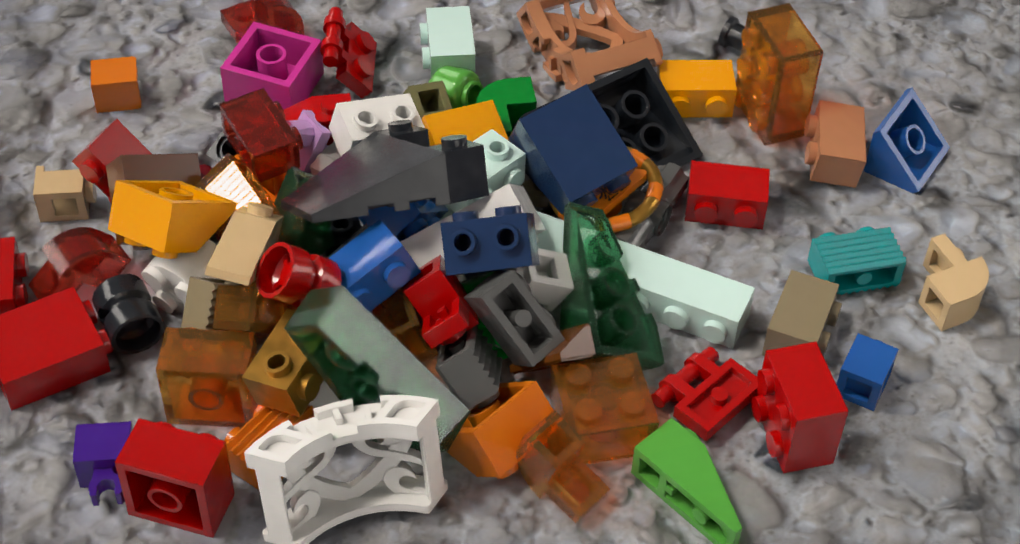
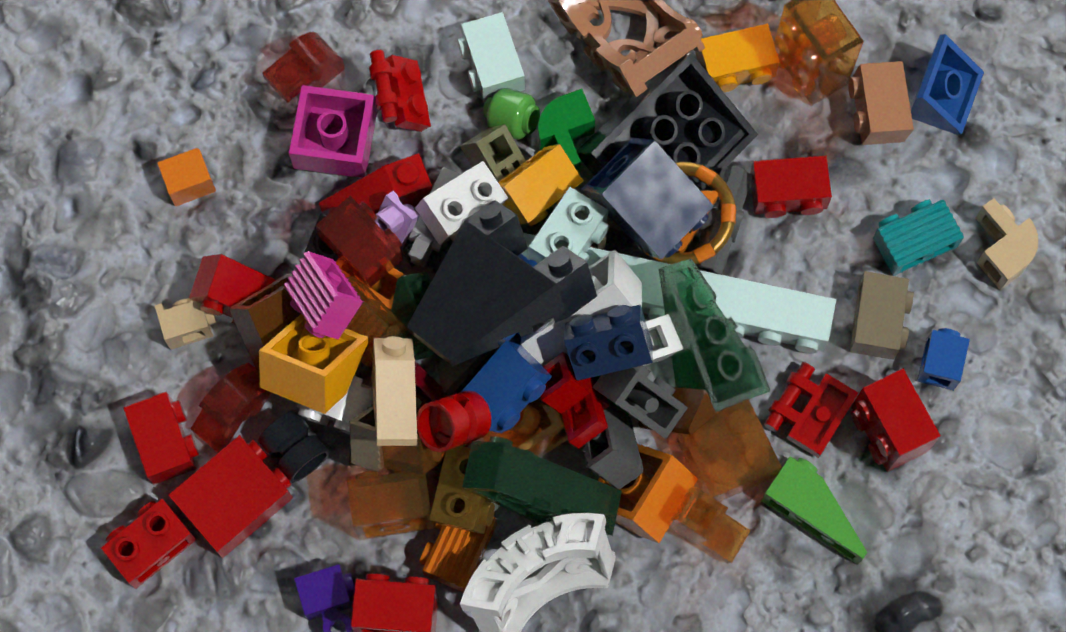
camera: 10 degrees left, 25 degrees up
none -> dark pink brick [284,251,364,339]

